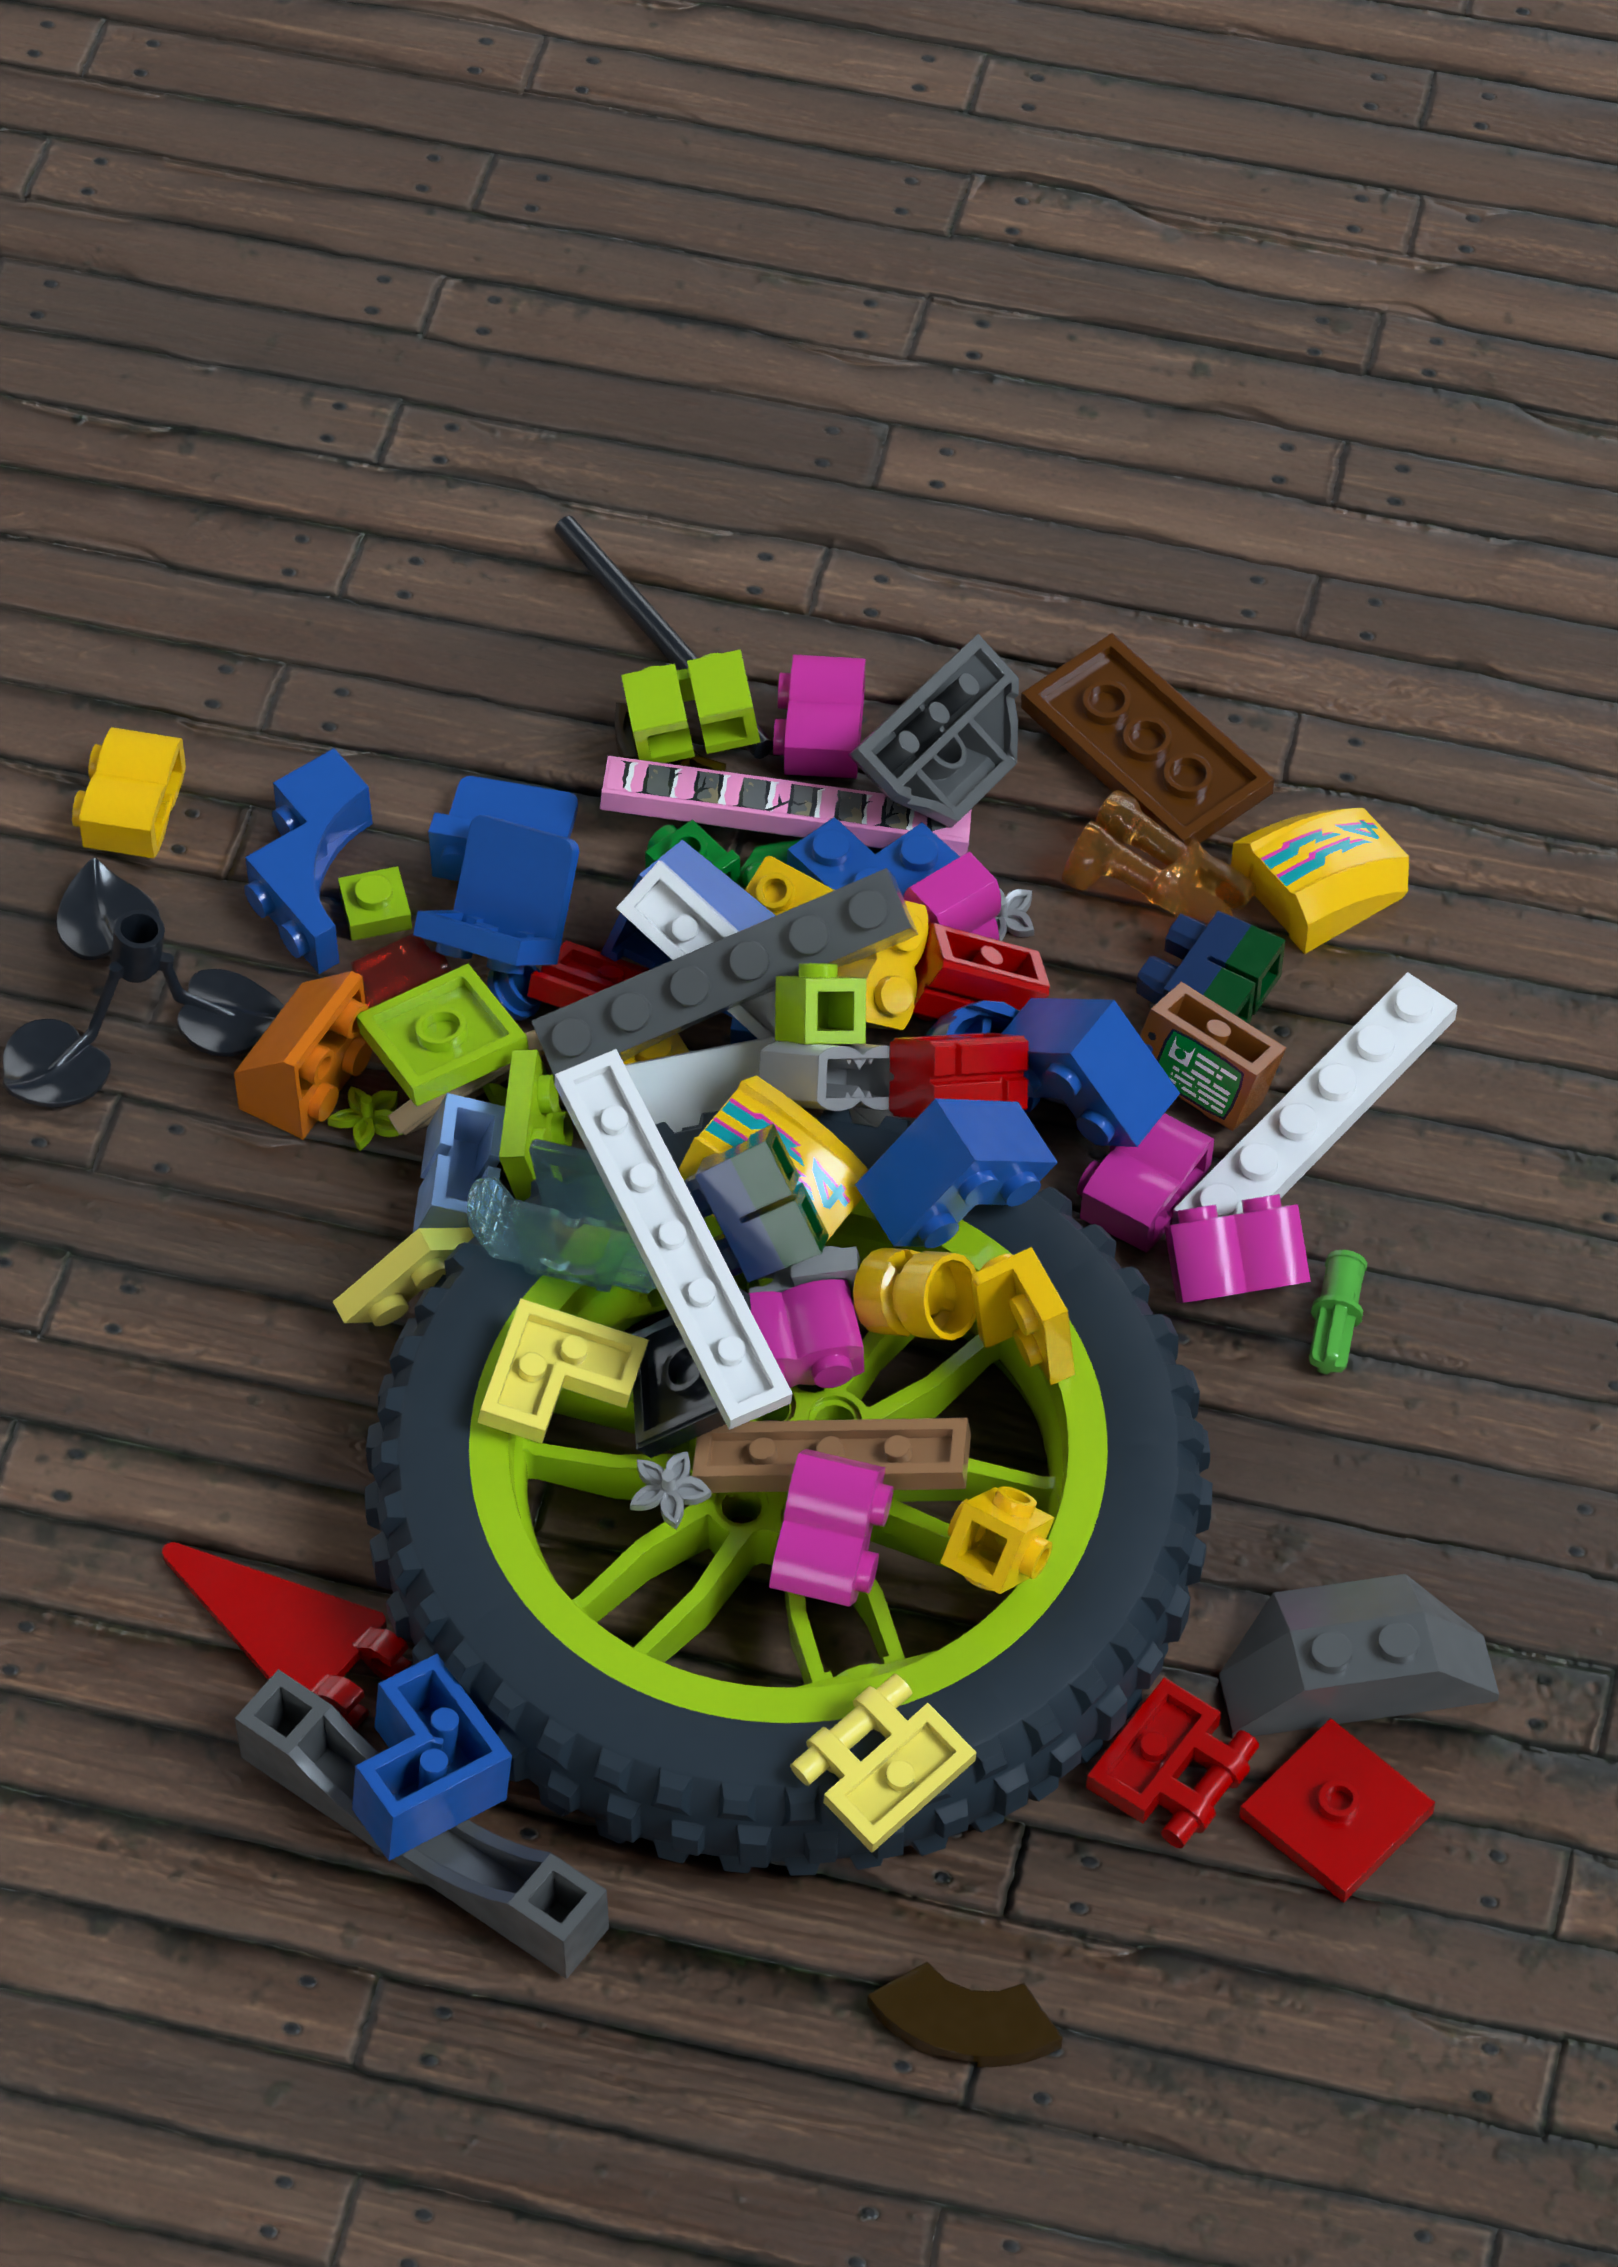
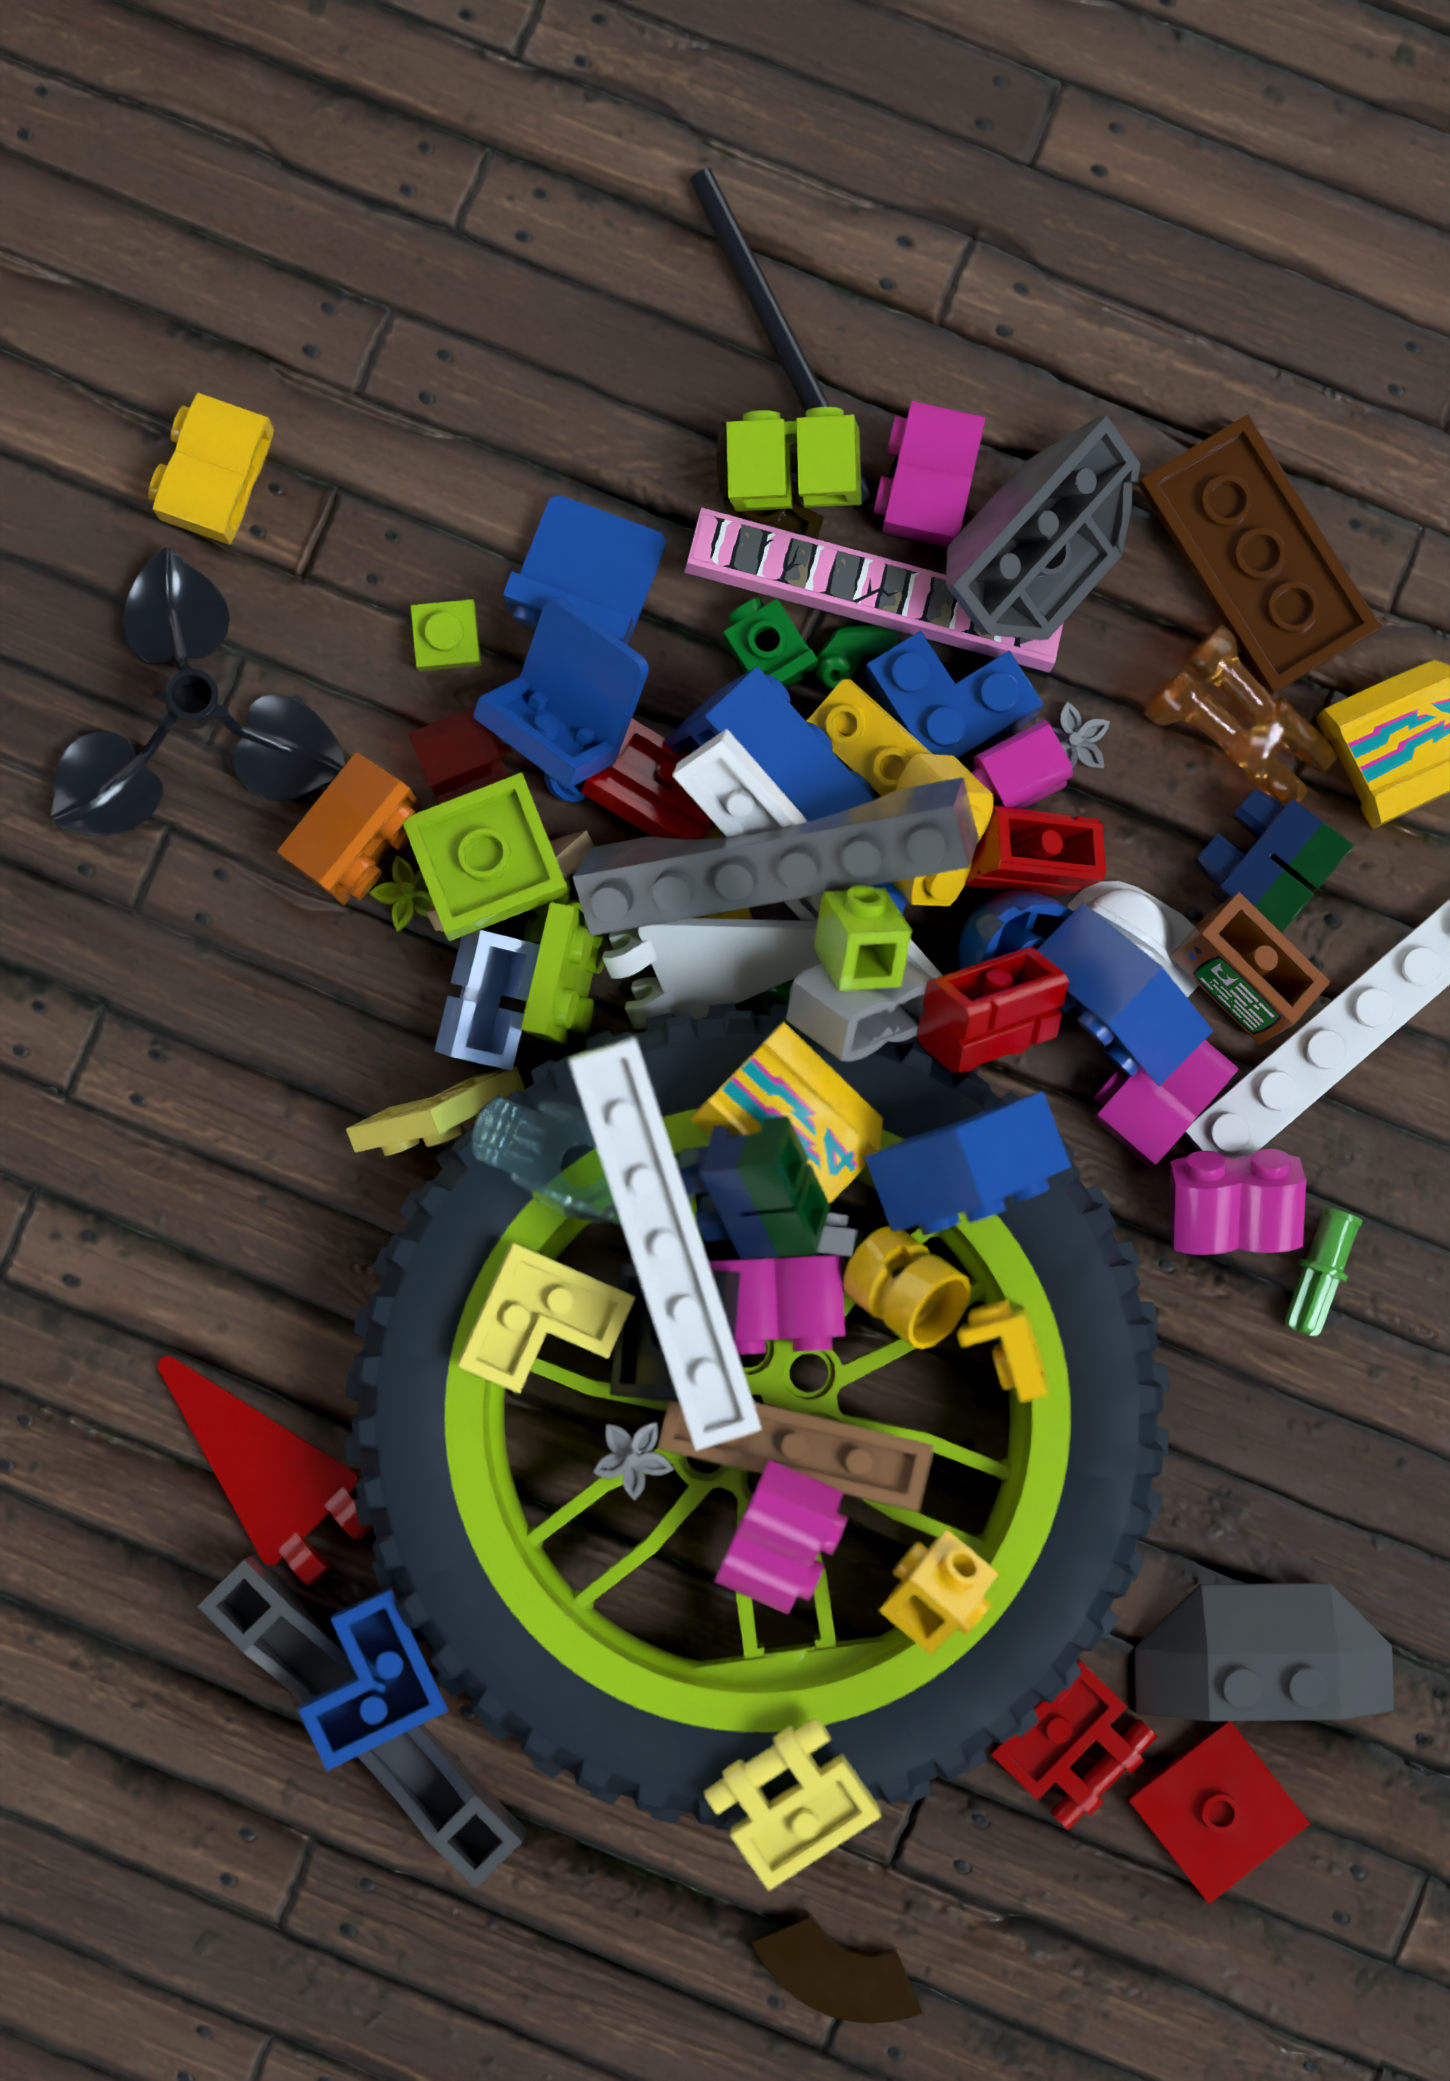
camera: 10 degrees right, 30 degrees up
blue arch [244,748,373,974] -> none

